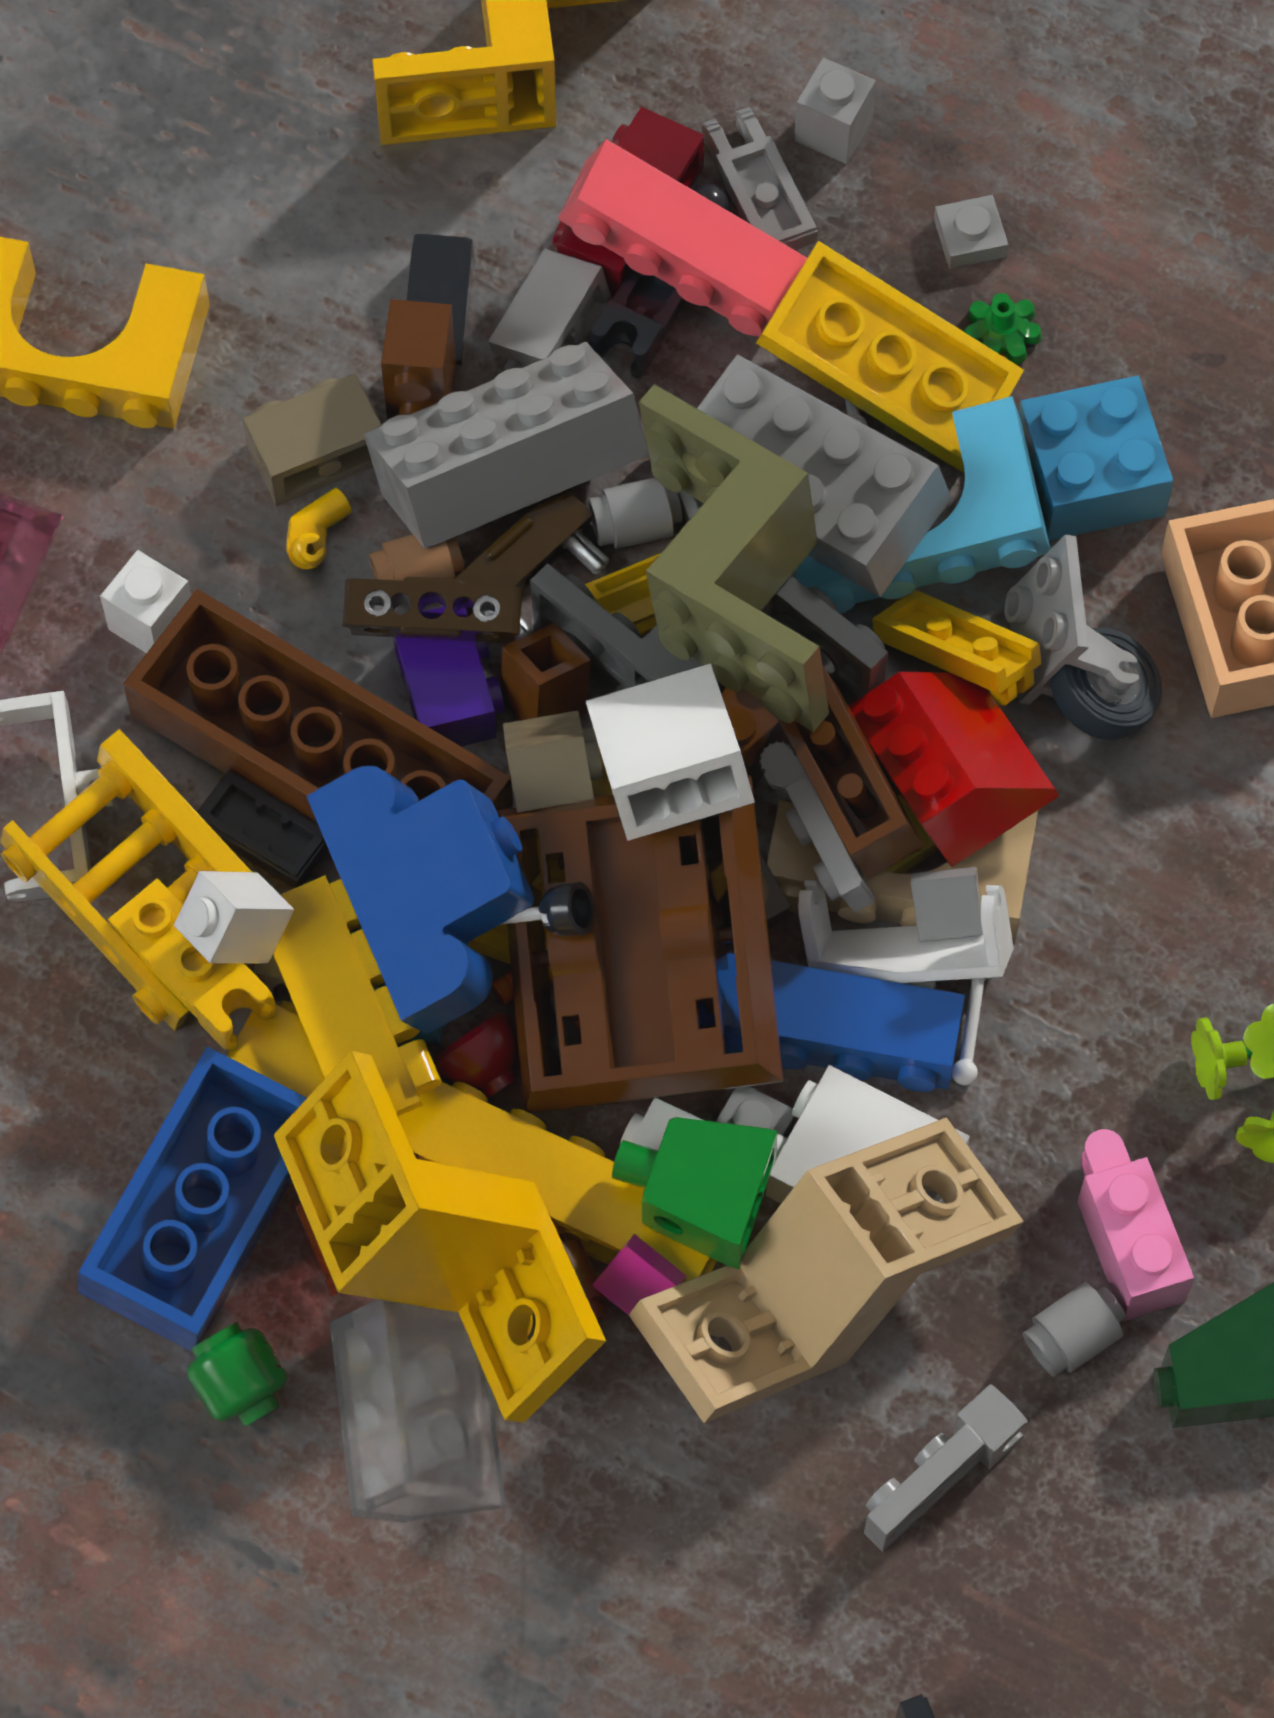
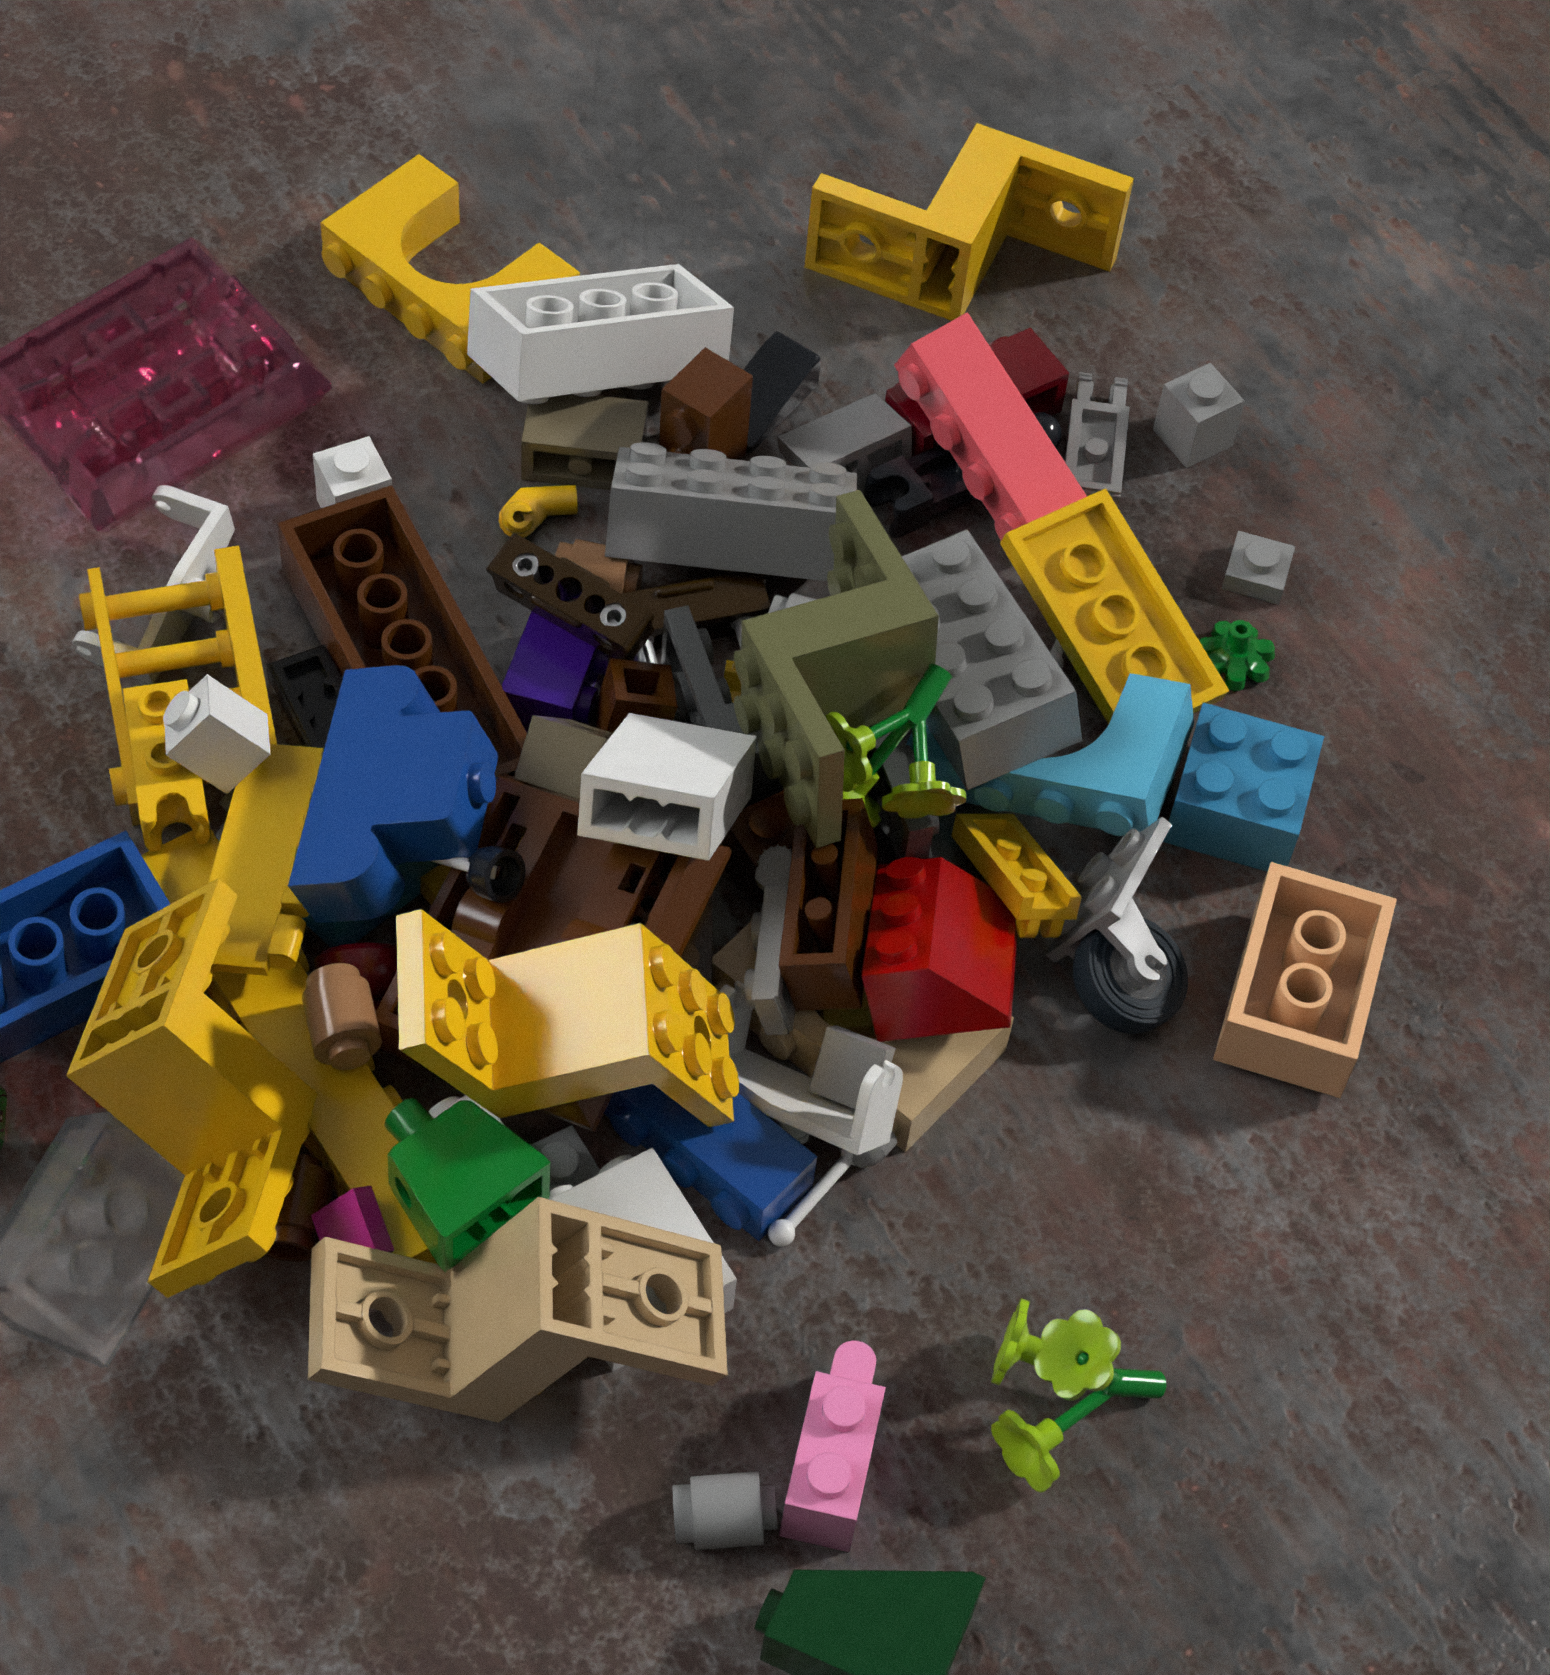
camera: 25 degrees right, 10 degrees down
light grey plate [864,1384,1028,1553] -> none
none -> medium nougat brick [302,963,382,1070]
none -> yellow bracket [396,909,739,1127]
none -> white brick [467,264,734,404]
none -> lime plant [825,663,966,828]

